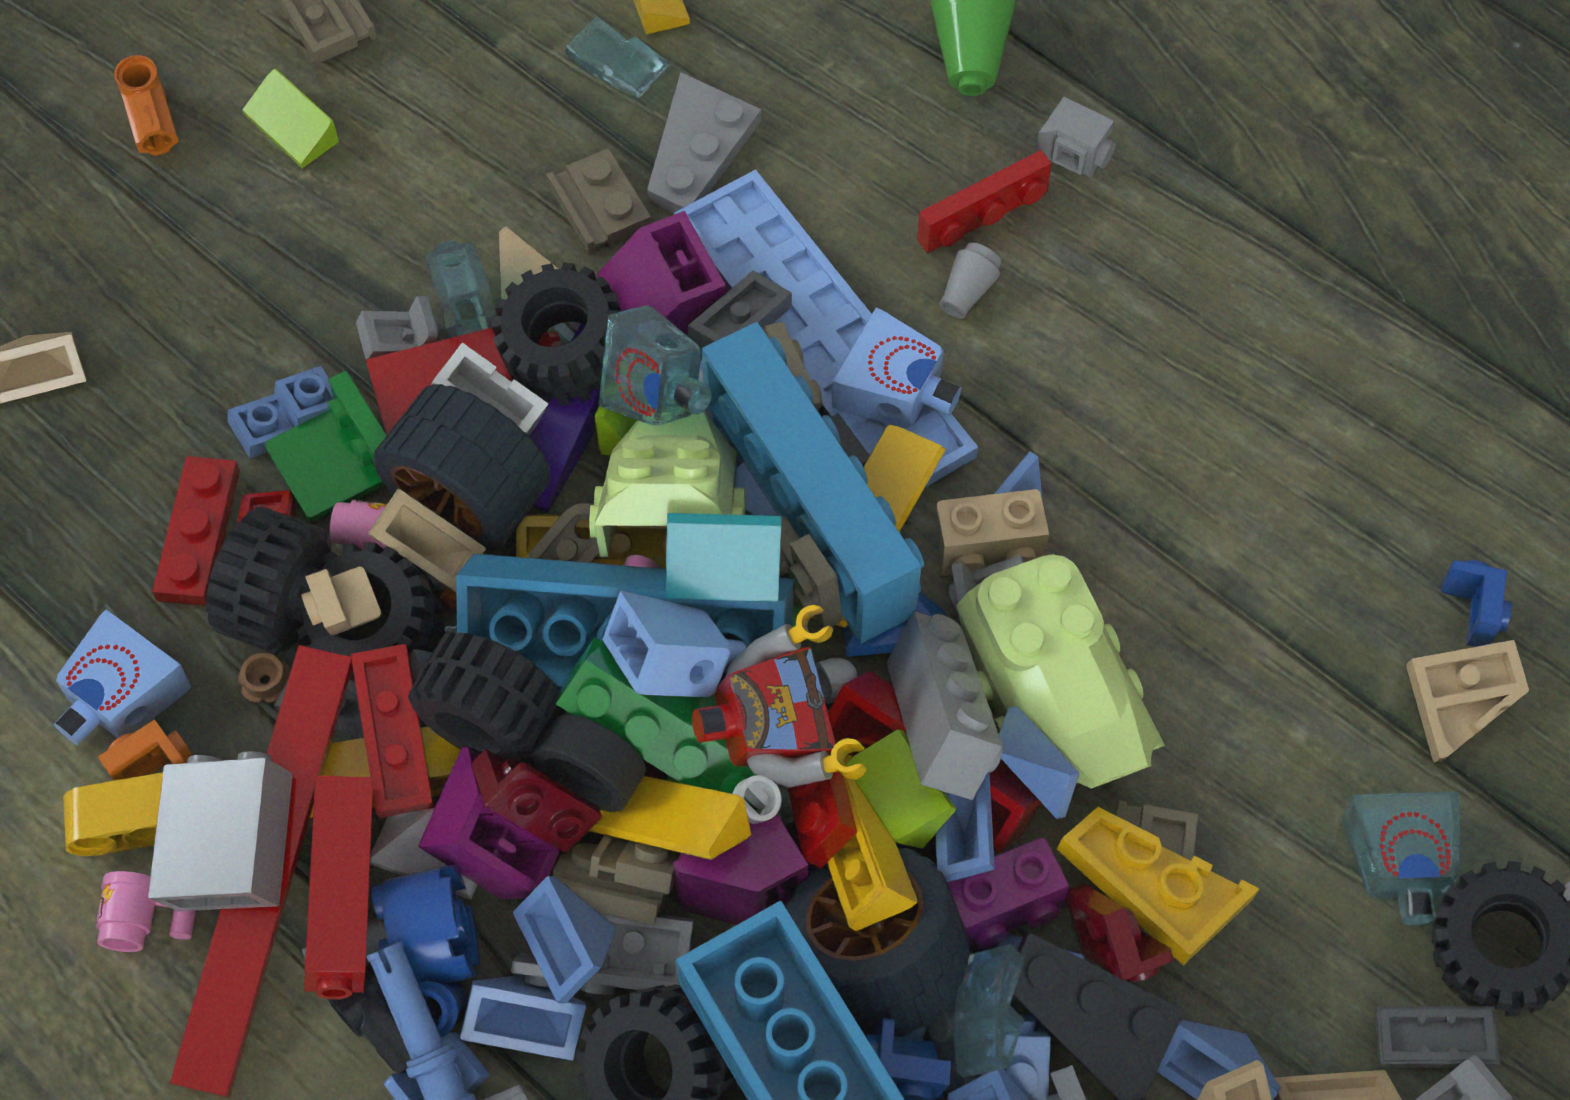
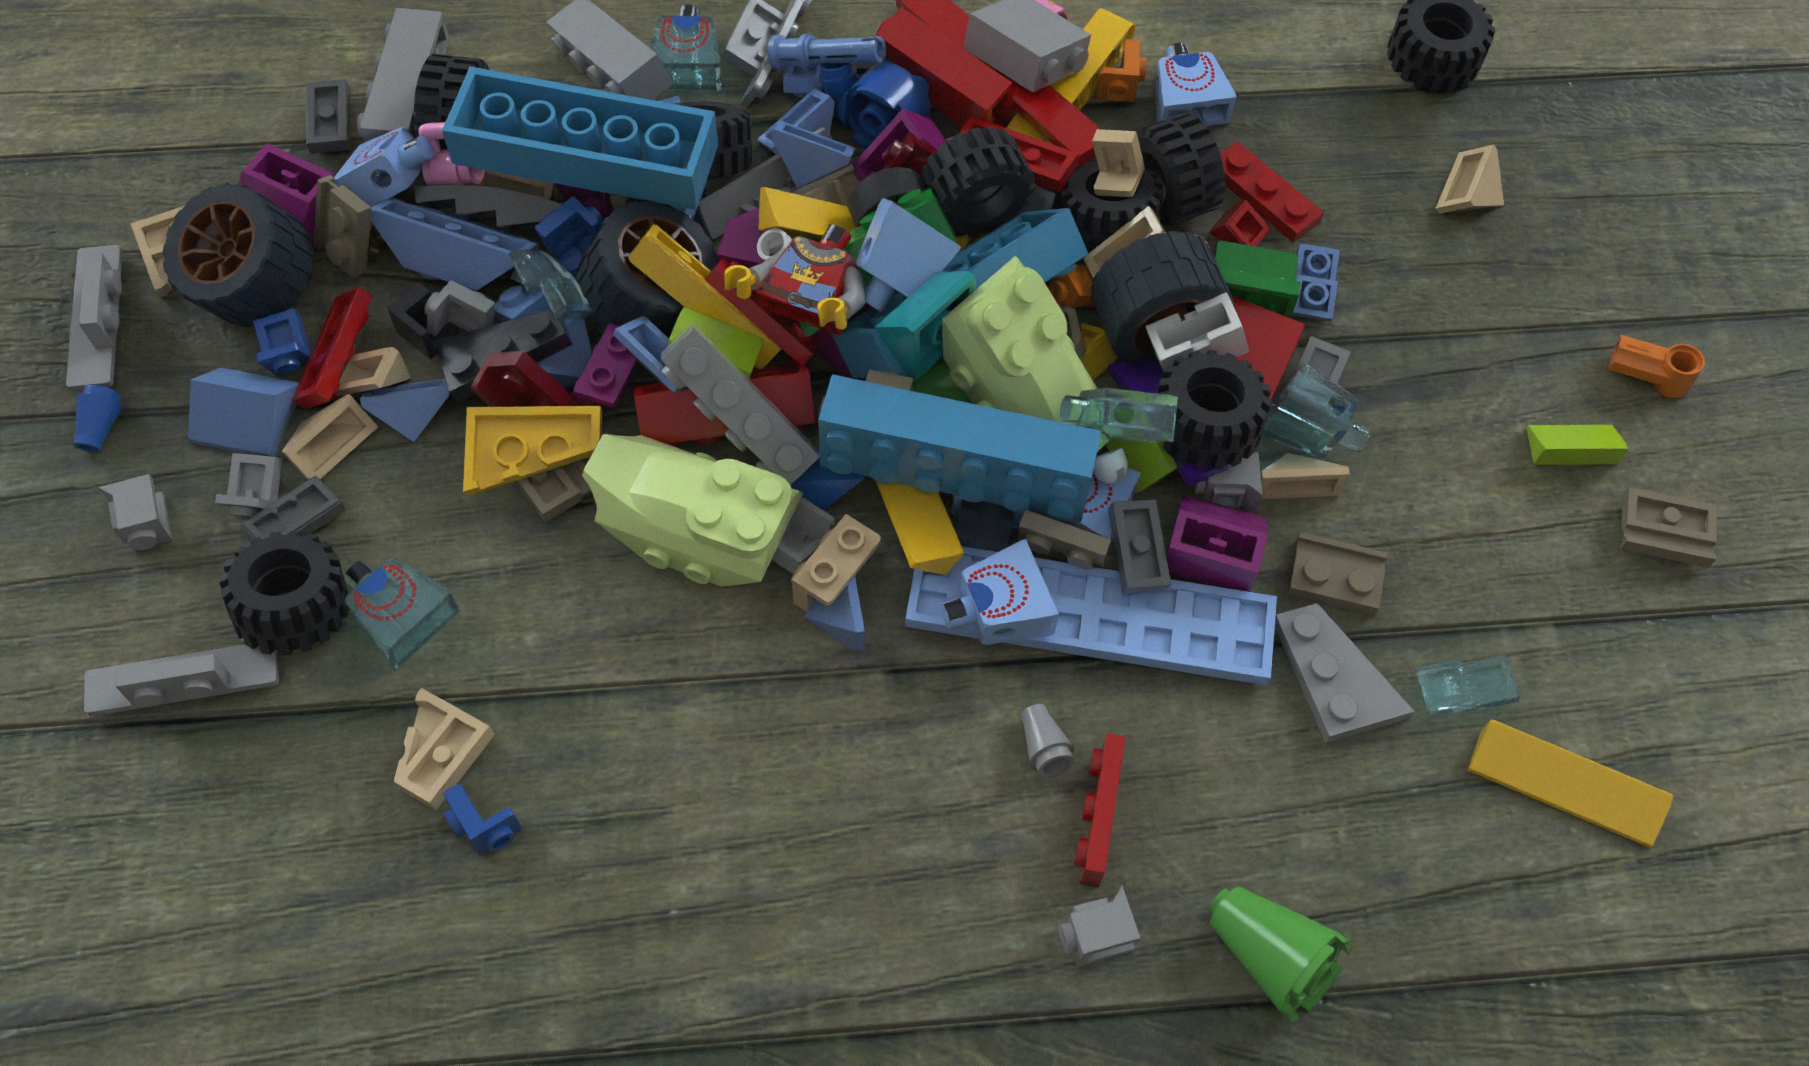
camera: 130 degrees right, 0 degrees up
medium blue slope [999,706,1079,819] -> none

